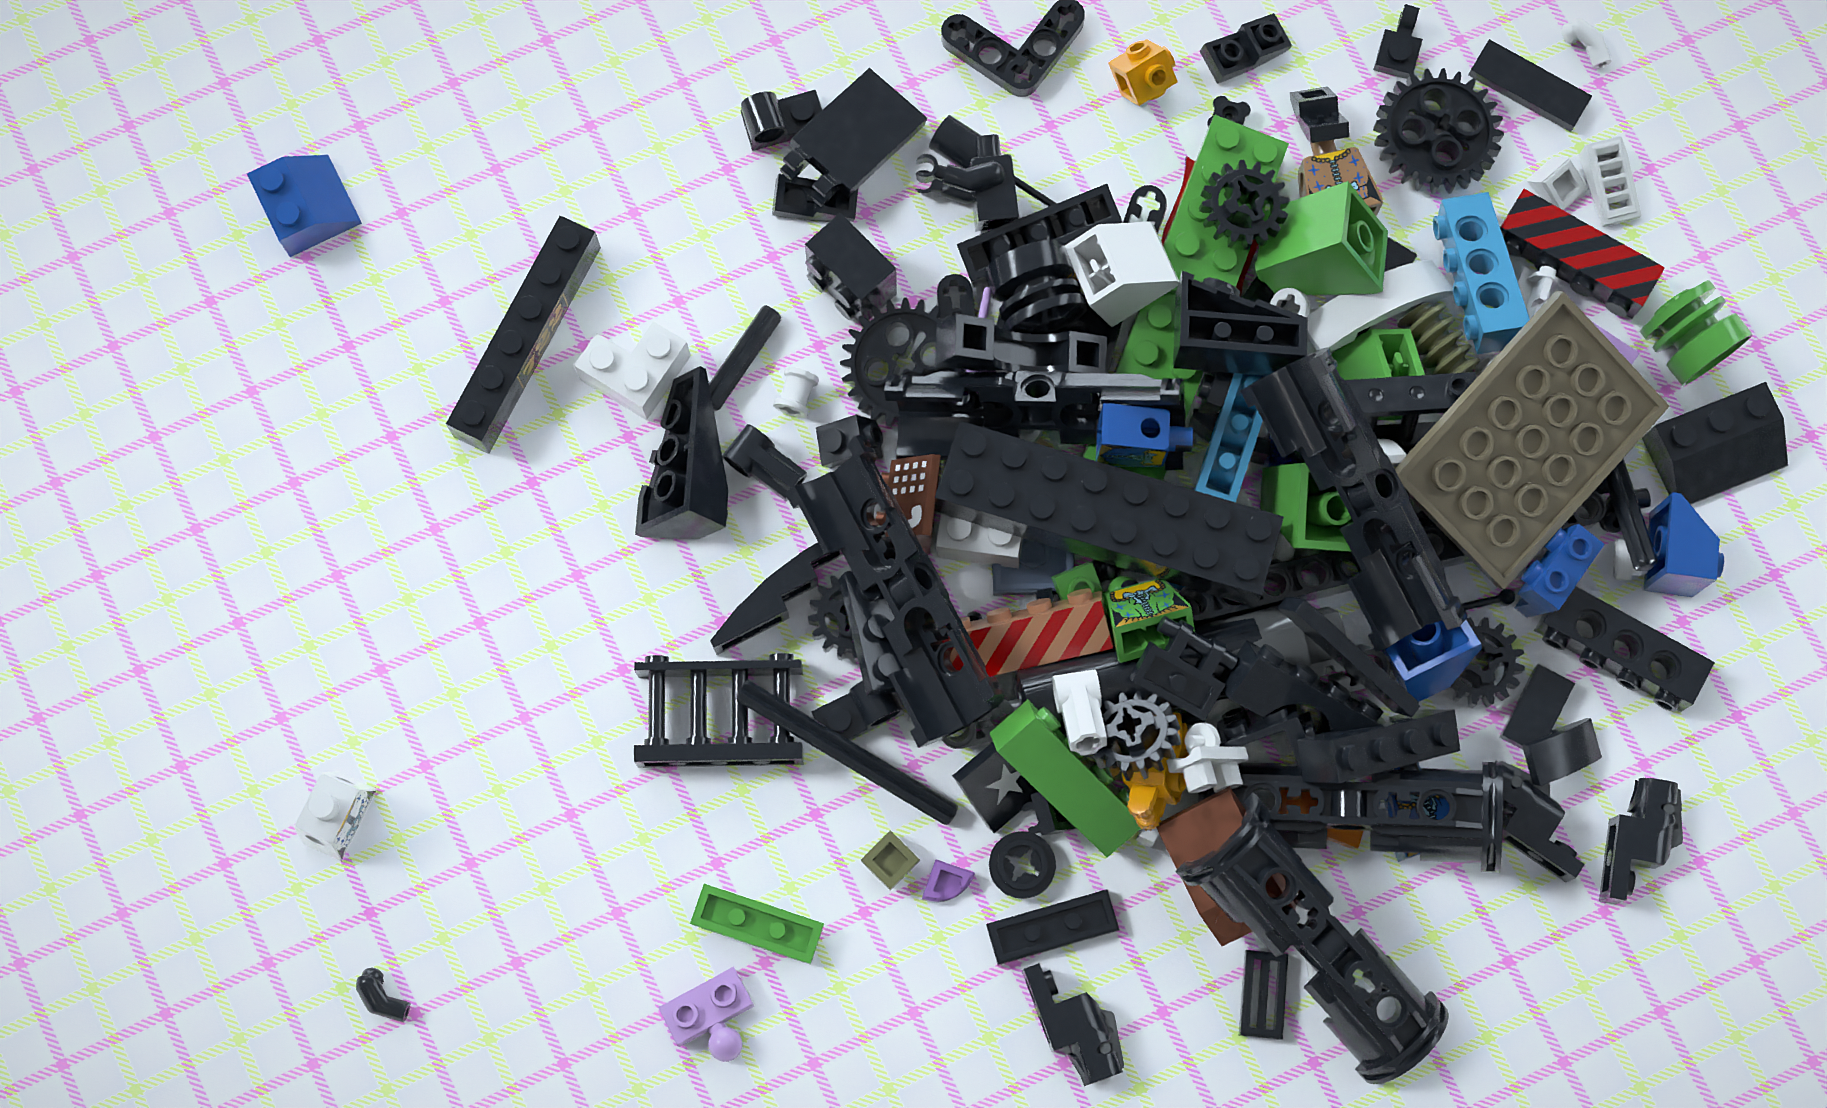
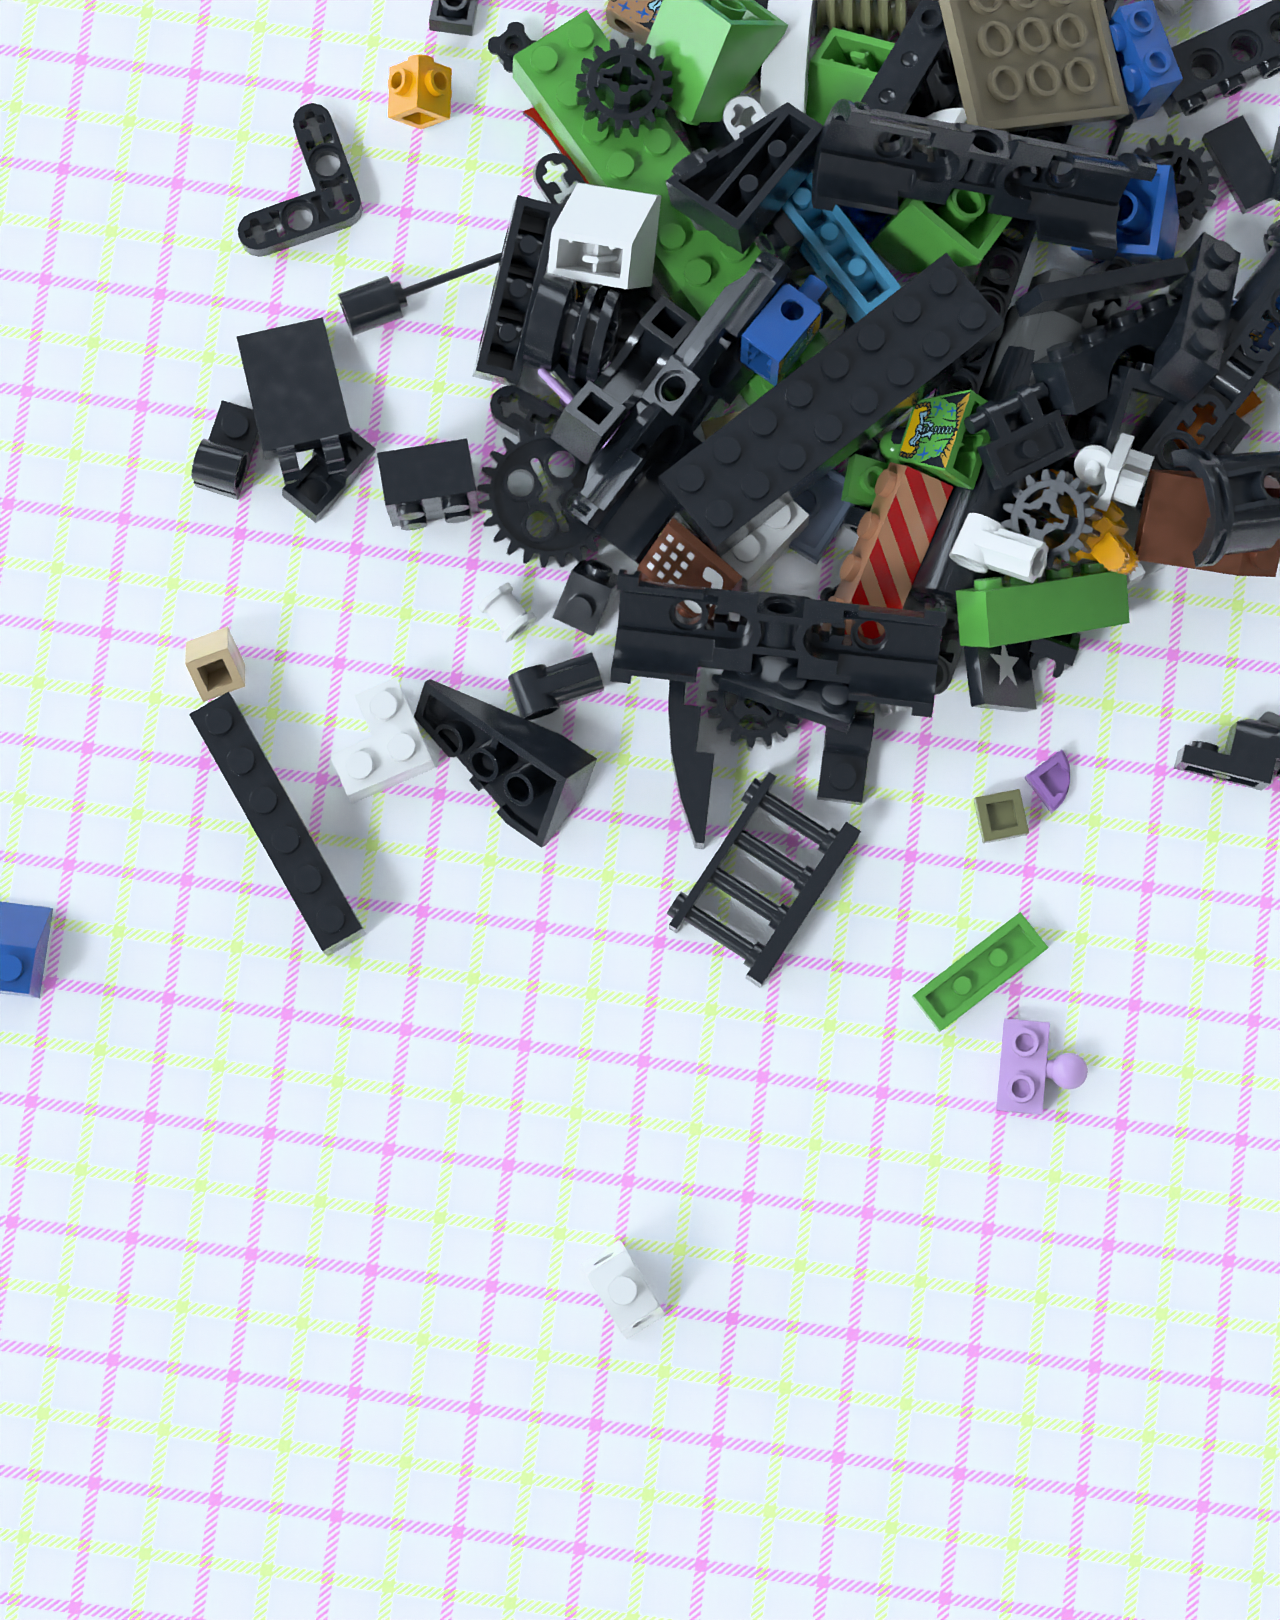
camera: 55 degrees left, 5 degrees up
black arm [356,967,411,1023] -> none
black axle [709,305,782,411] -> none
black axle [736,680,958,825] -> none
black torso [914,134,1019,232] -> none
black tile [986,889,1120,966] -> none
black gear [988,831,1056,900] -> none
none -> tan brick [185,626,245,702]

